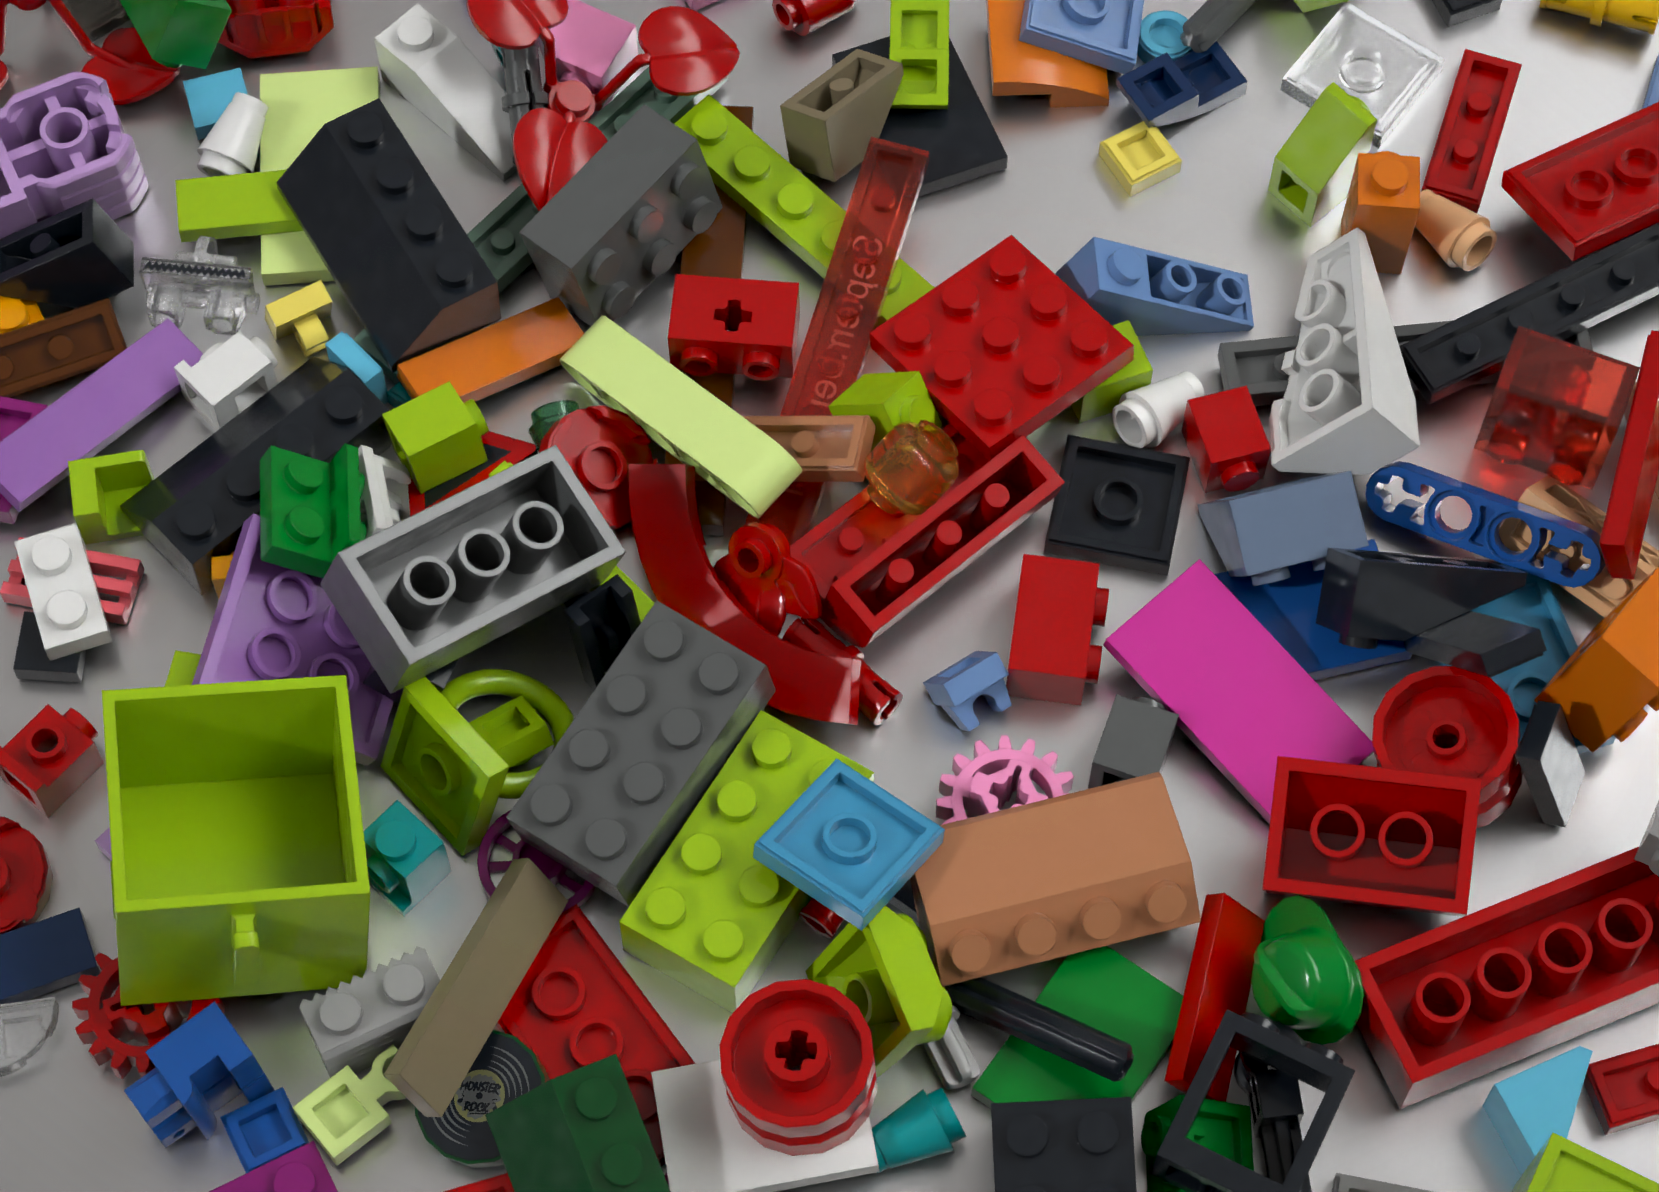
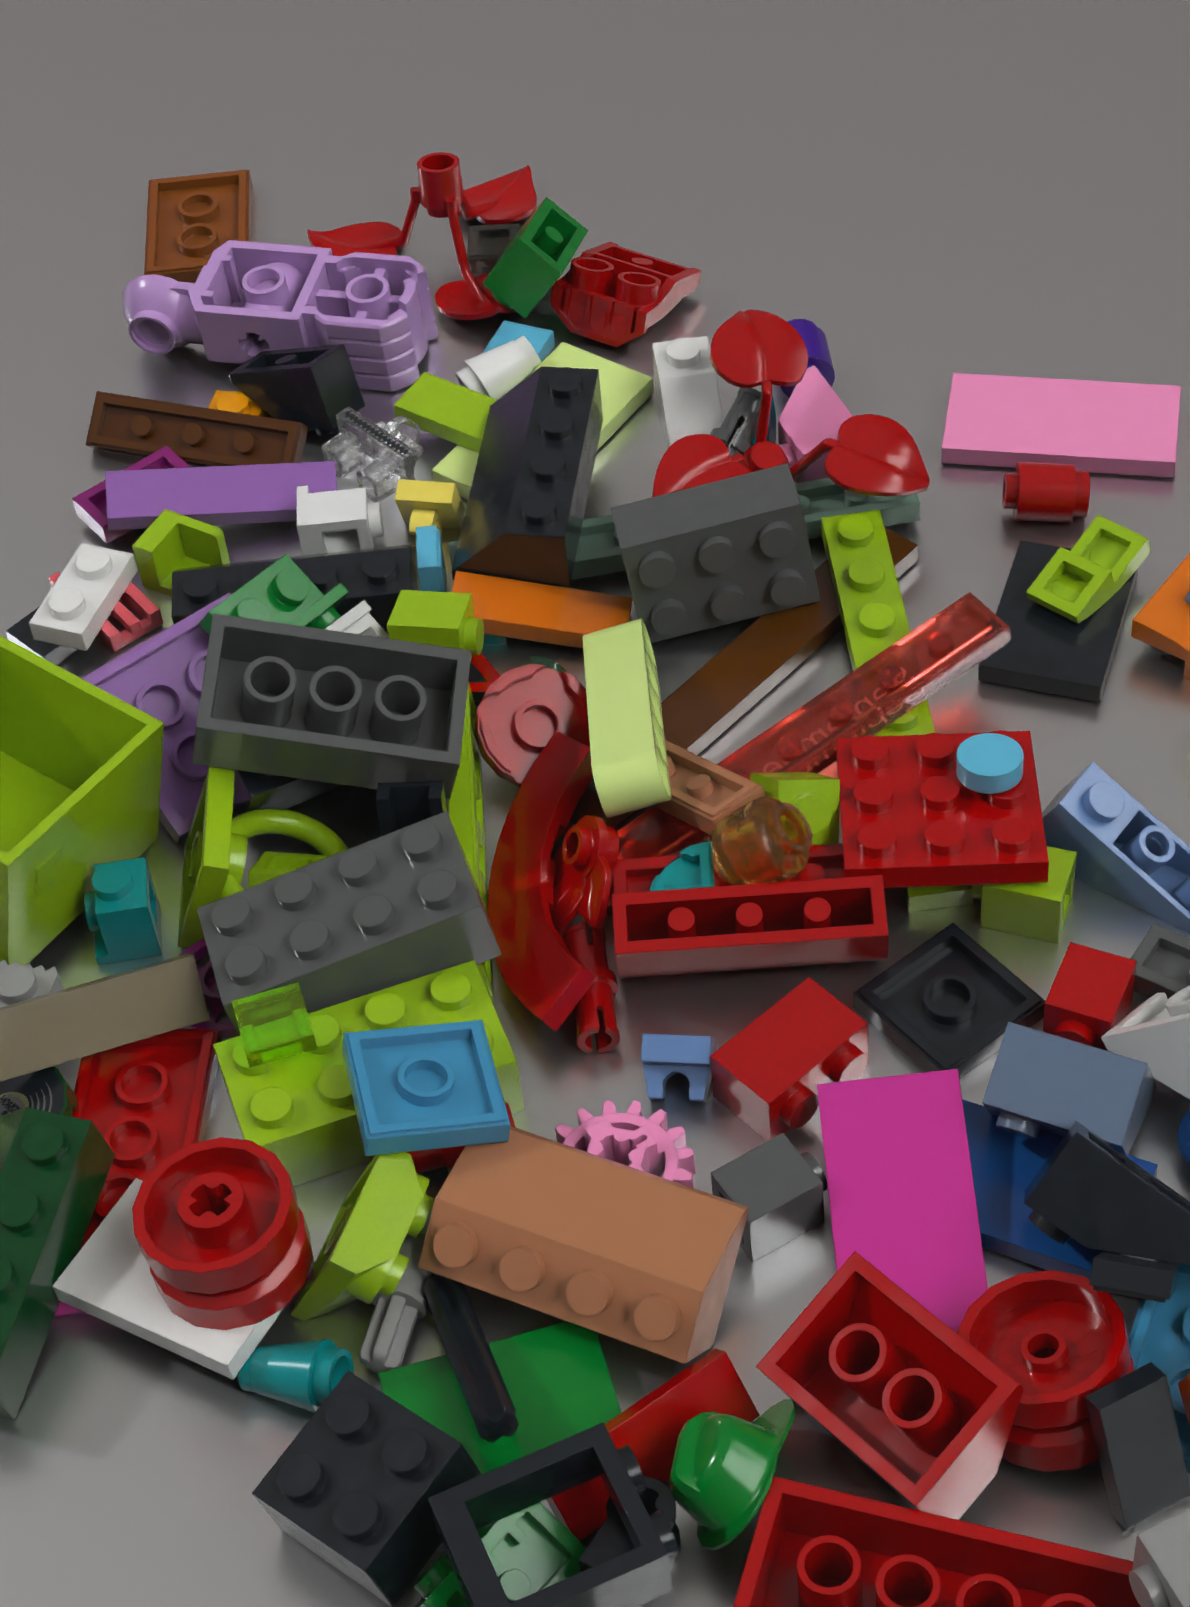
camera: 45 degrees right, 15 degrees down
red brick [668,274,800,381] -> none
dark tan slope [780,49,904,182] -> none
white cone [1112,371,1205,448] -> none
none -> clear neon green tile [231,982,317,1068]
none -> teal tile [650,841,715,891]
none -> medium azure tile [956,733,1024,794]

